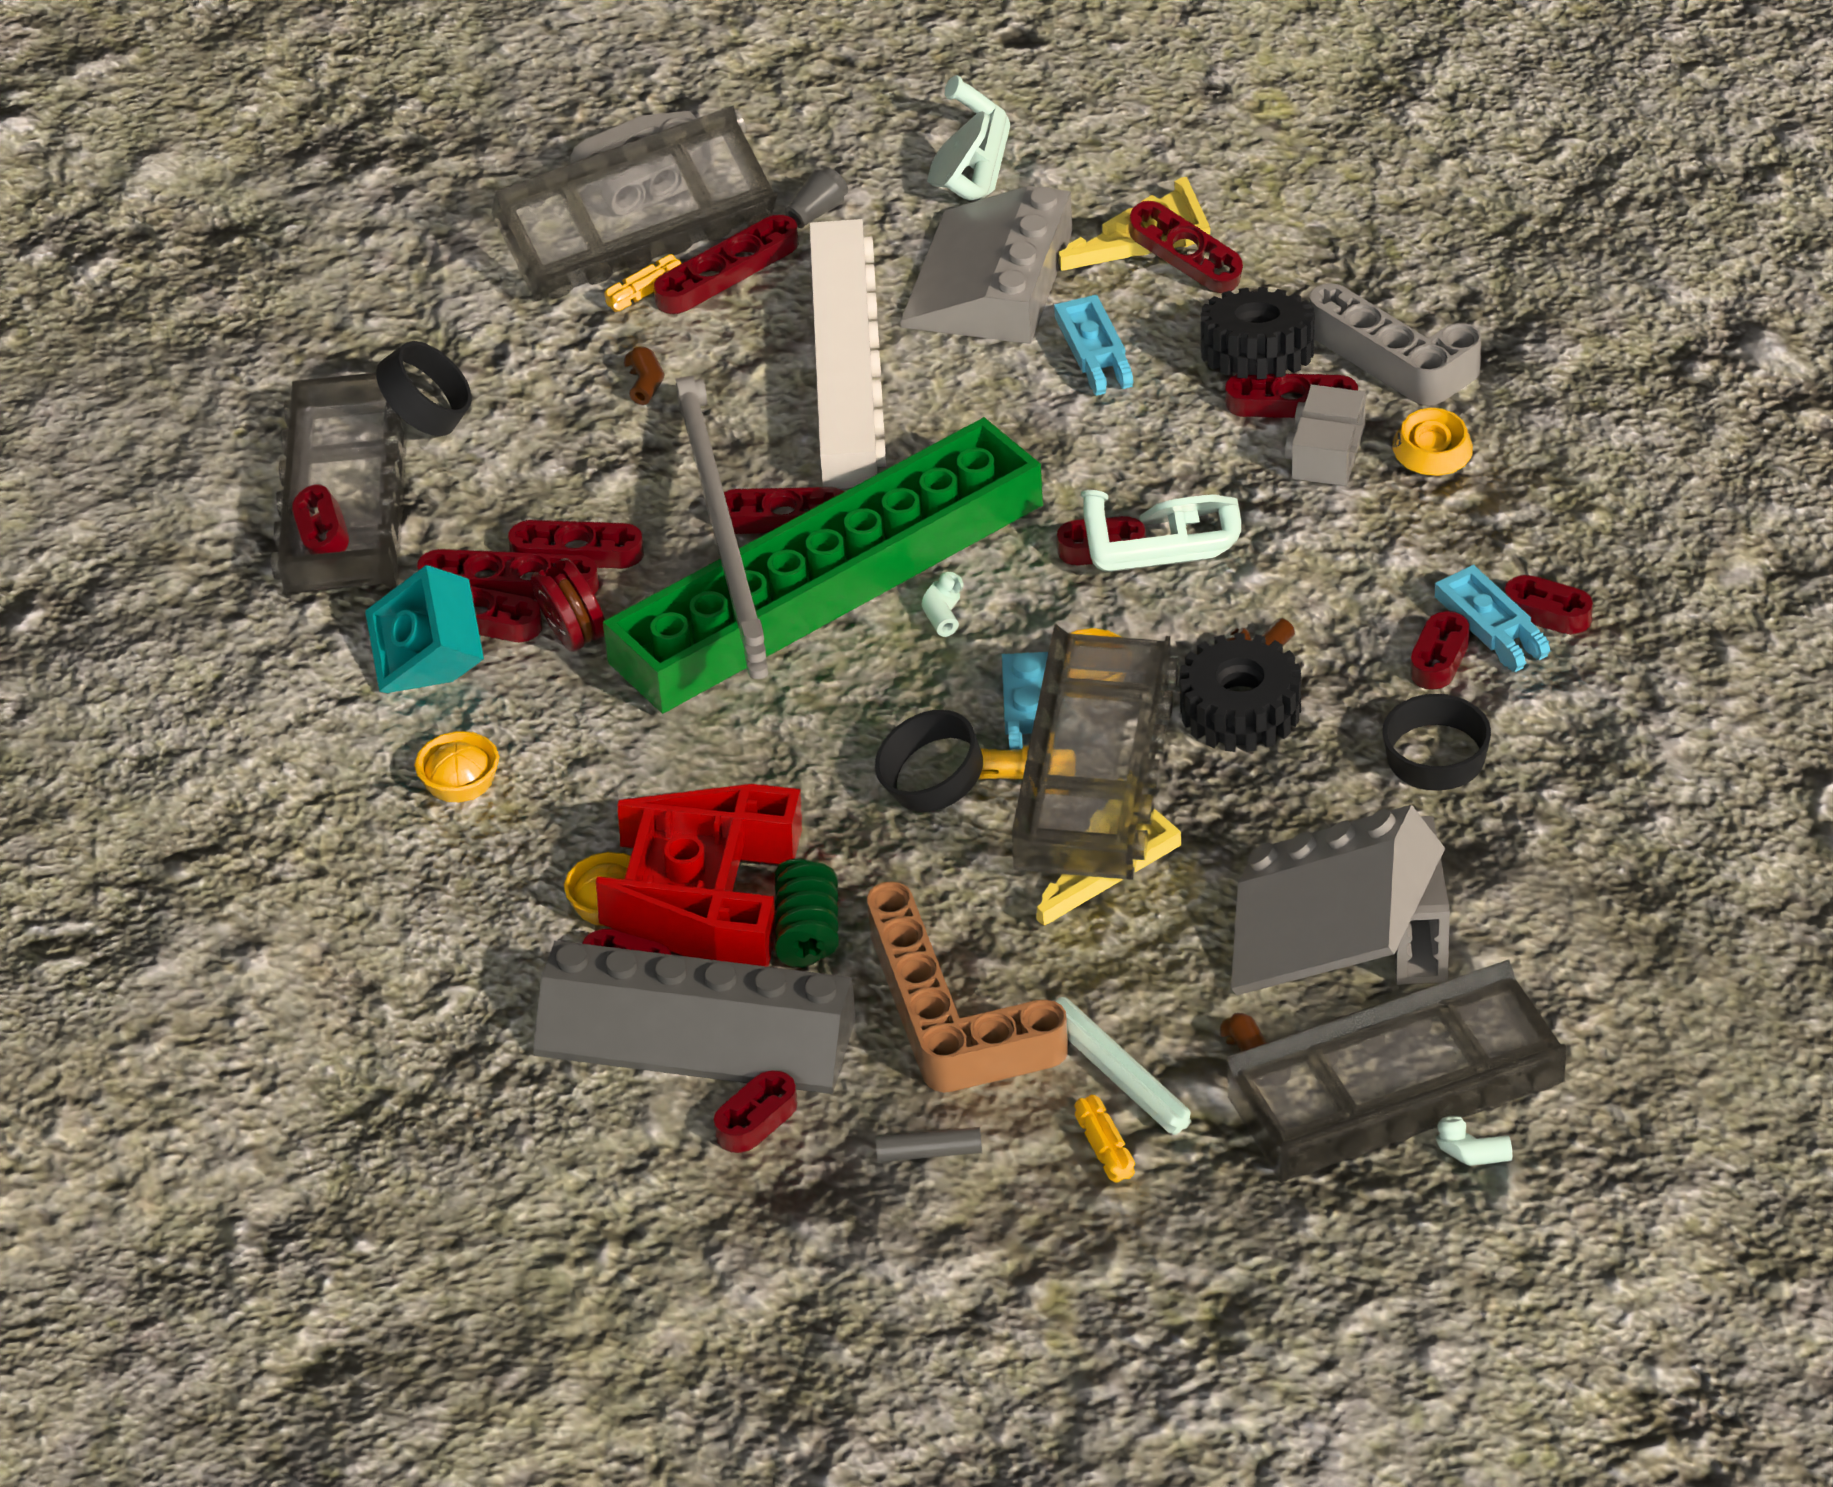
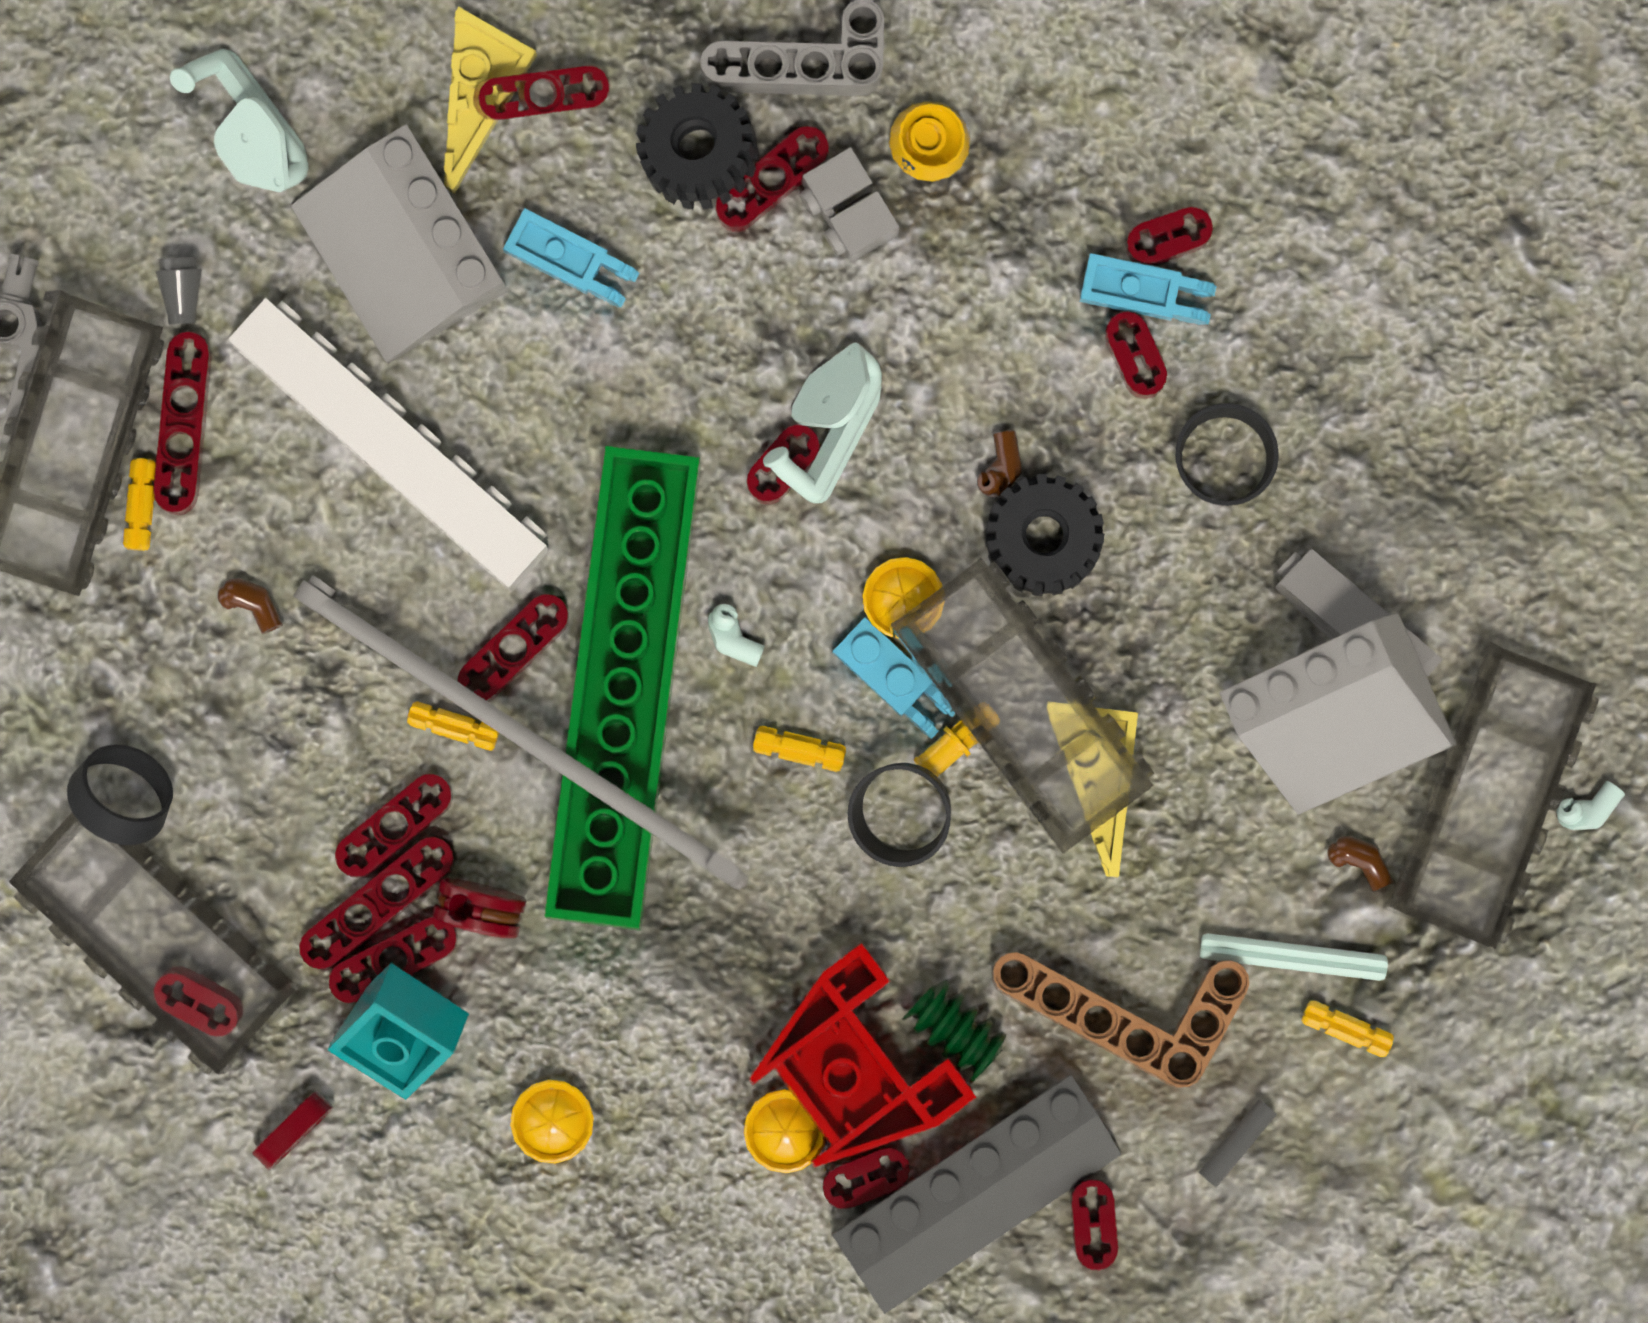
camera: 50 degrees left, 40 degrees up
none -> dark red beam [252,1090,334,1171]
none -> yellow axle [407,701,499,751]
none -> yellow axle [753,726,846,772]

